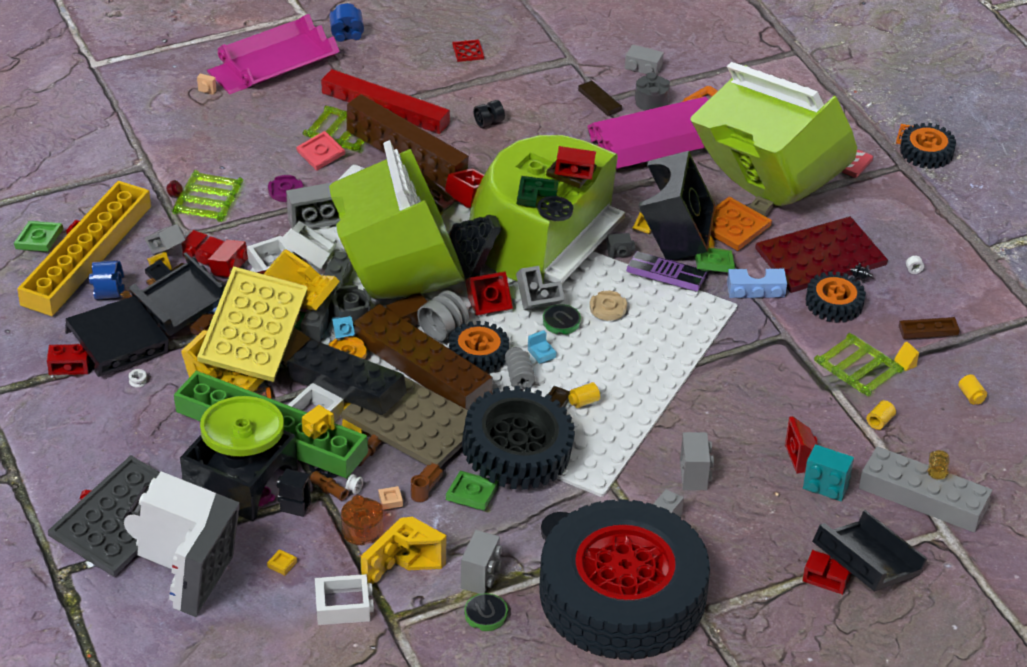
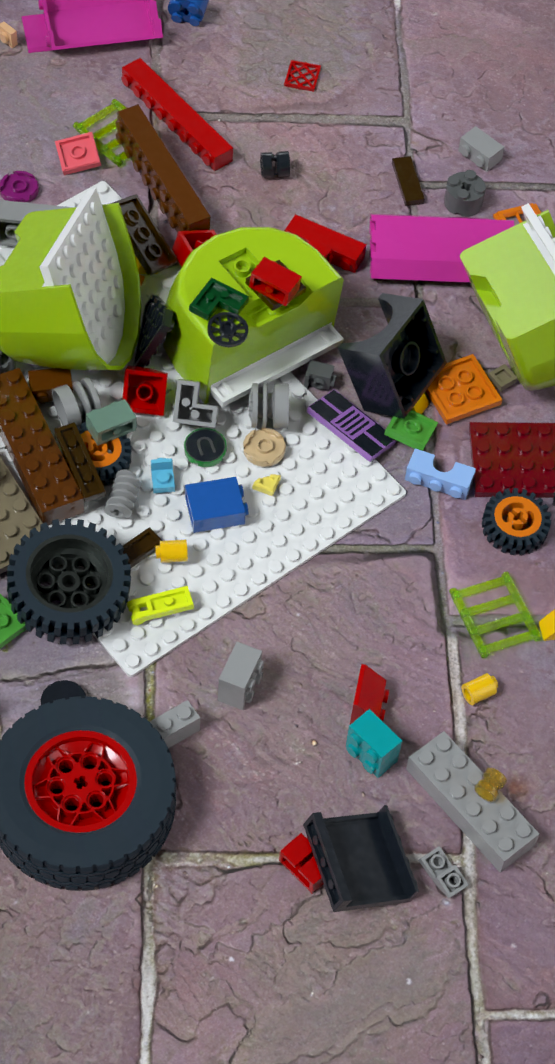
camera: 20 degrees right, 15 degrees up
none -> dark brown plate [54,422,106,503]
none -> sand green brick [86,399,137,446]
none -> neon yellow plate [127,586,194,625]
none -> blue brick [185,477,249,533]
none -> light grey wheel [248,383,289,429]
none -> light yellow tile [252,474,281,496]
none -> light grey slope [418,846,469,899]

